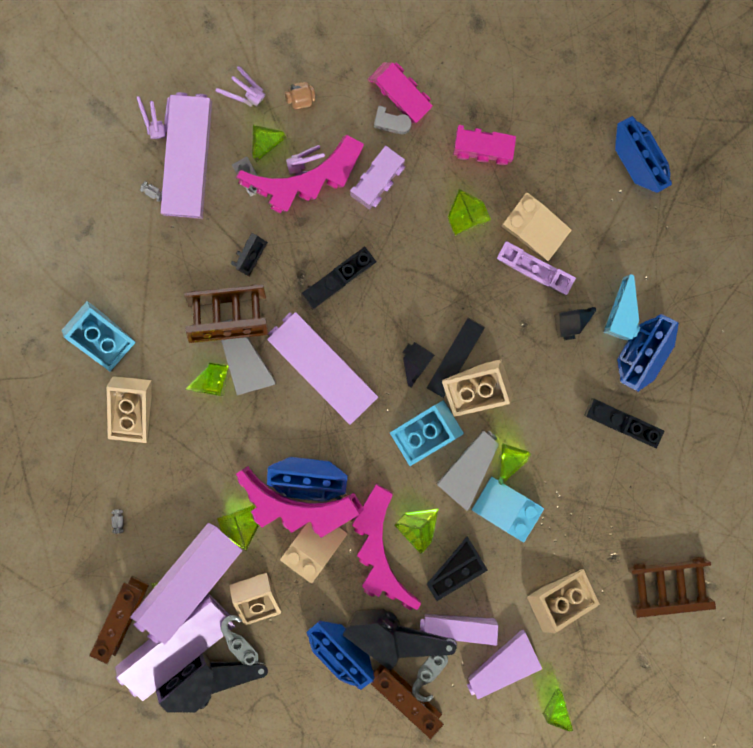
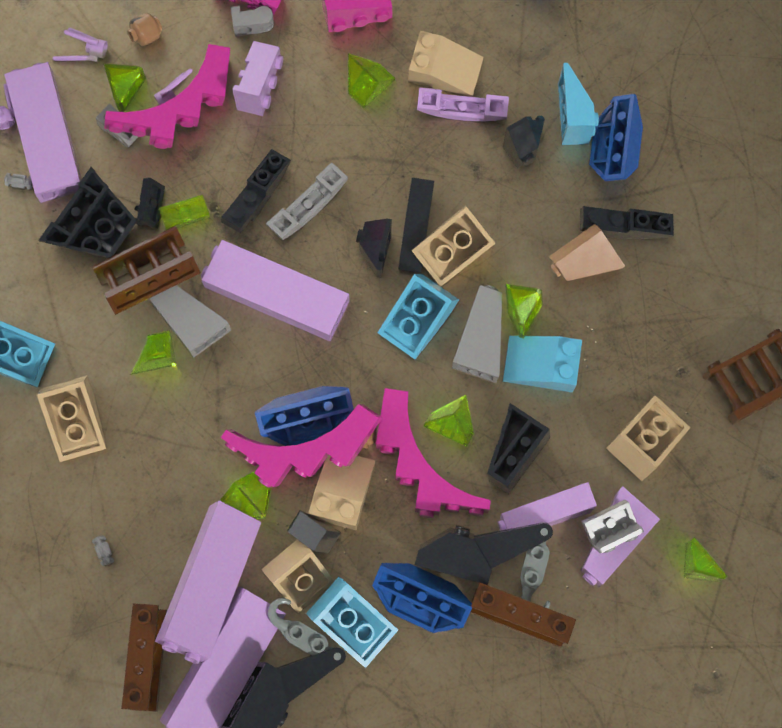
camera: 25 degrees left, 15 degrees down
none -> black wedge [38,166,137,258]
none -> clear neon green plate [159,195,210,230]
none -> light grey slope [266,163,348,240]
none -> black slope [287,510,341,553]
none -> medium azure slope [306,577,398,668]
none -> slope [549,224,625,281]
none -> light grey bracket [581,500,644,553]

